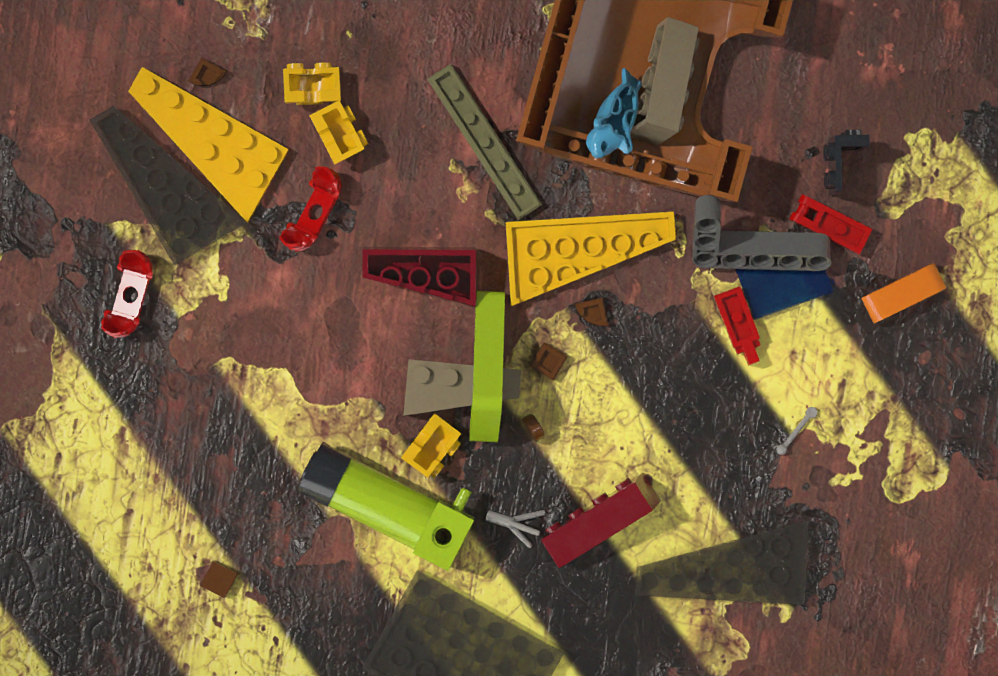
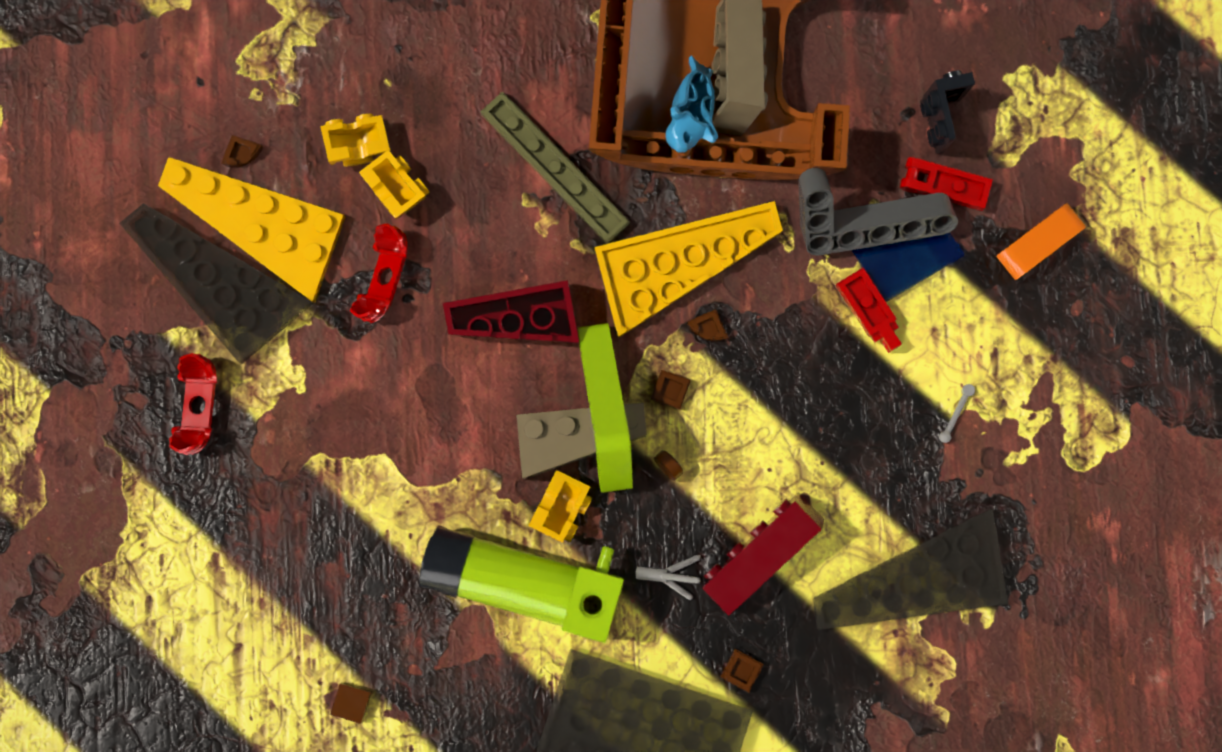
camera: 10 degrees left, 5 degrees down
none -> reddish brown tile [720,648,764,693]

